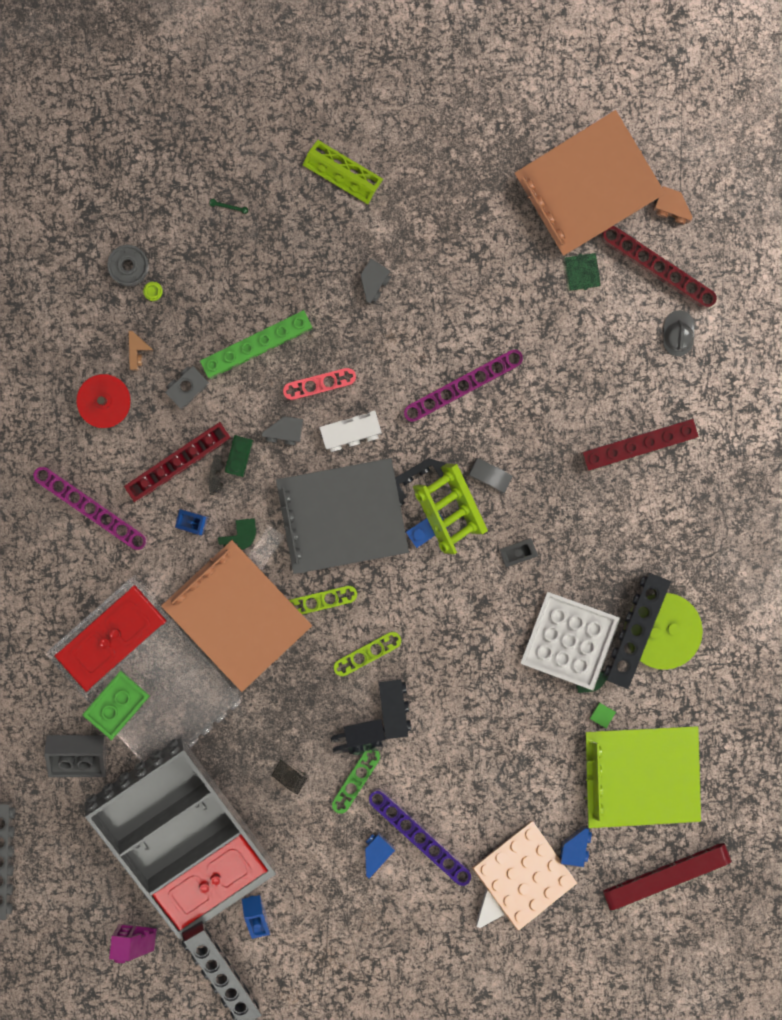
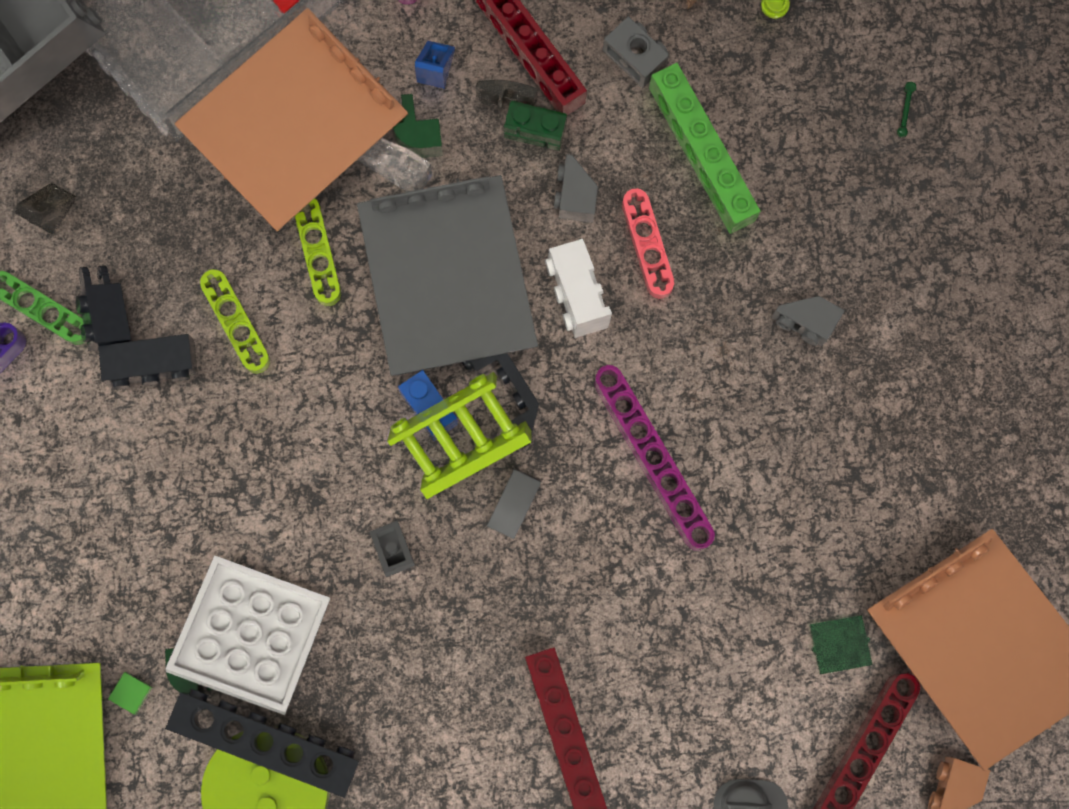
camera: 80 degrees right, 10 degrees down
lime fence [303,140,383,204] -> none

